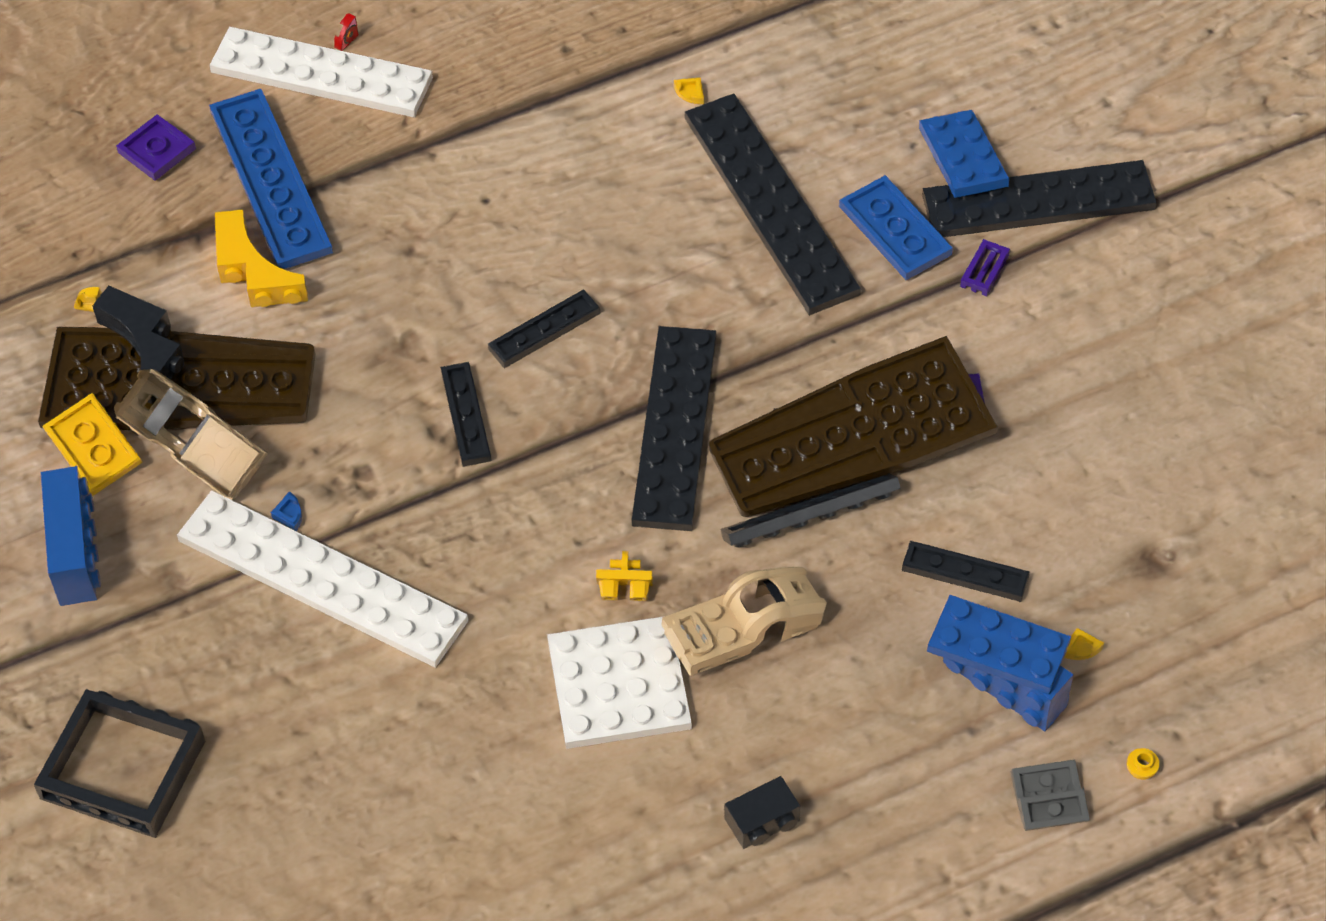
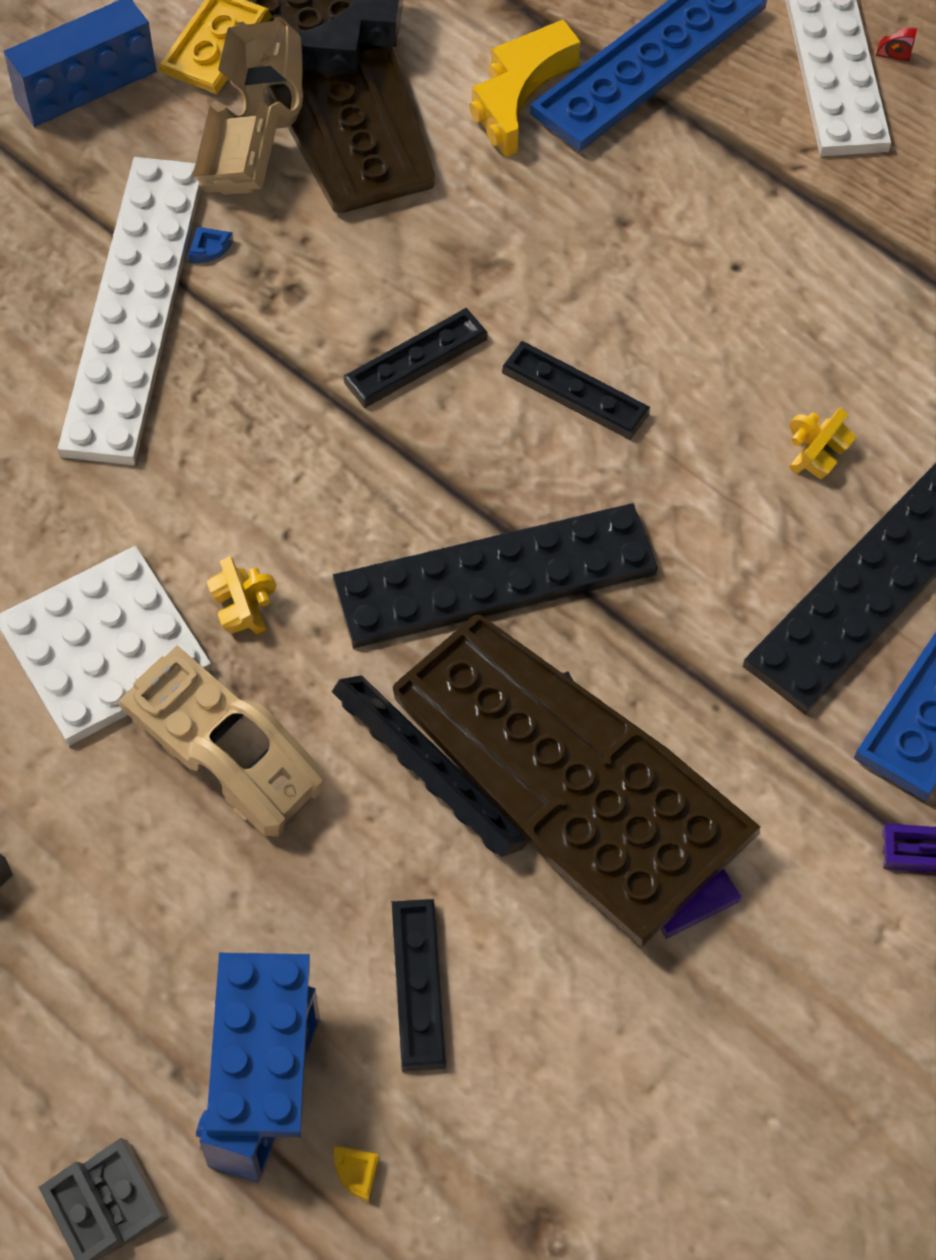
camera: 65 degrees right, 5 degrees up
none -> yellow hips [789,407,857,480]

